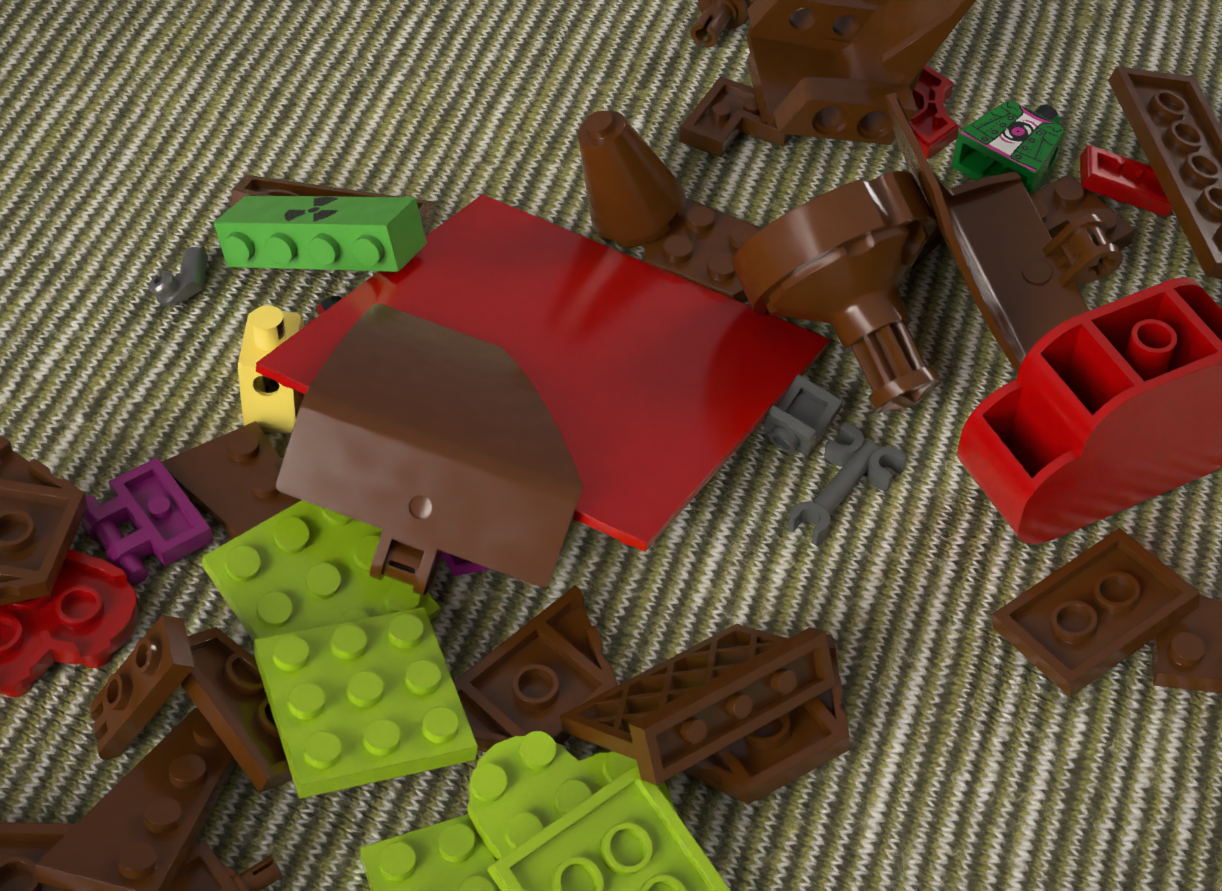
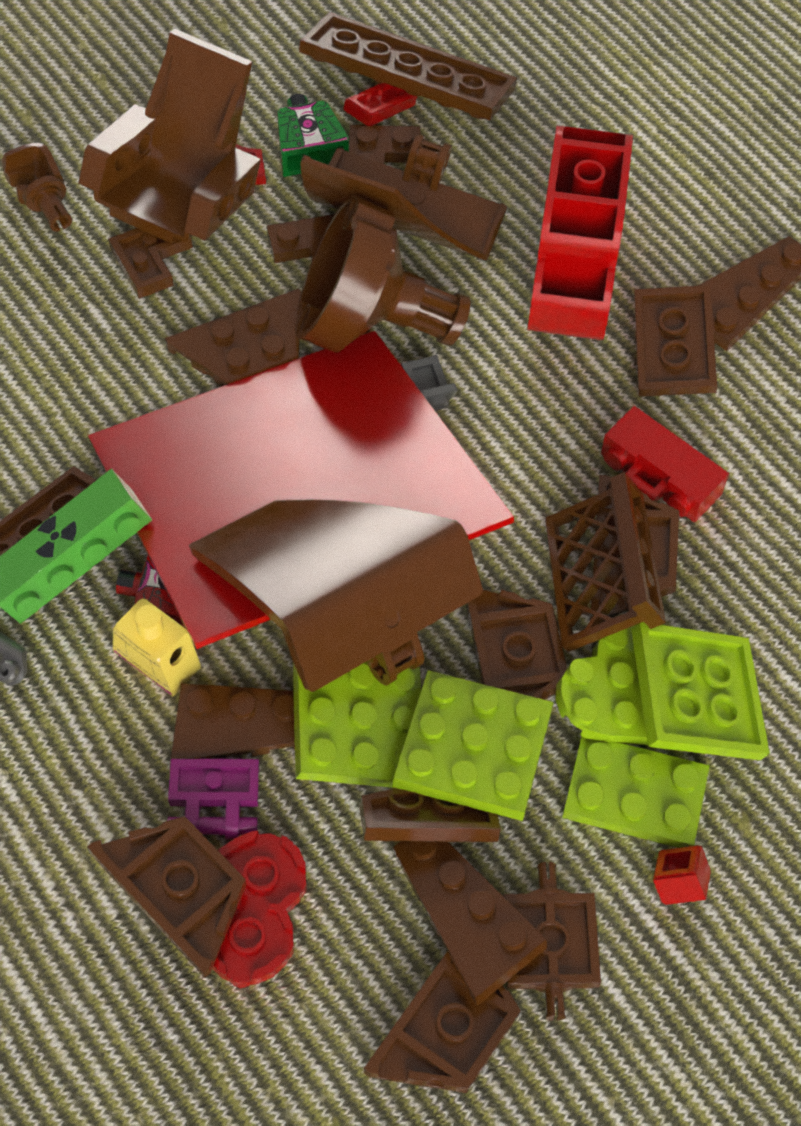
camera: 55 degrees left, 10 degrees up
reddish brown hinge [89,615,195,760] -> none
reddish brown cone [578,110,686,248] -> none
dark grey bar [787,422,907,546] -> none
none -> red piece [600,406,729,523]

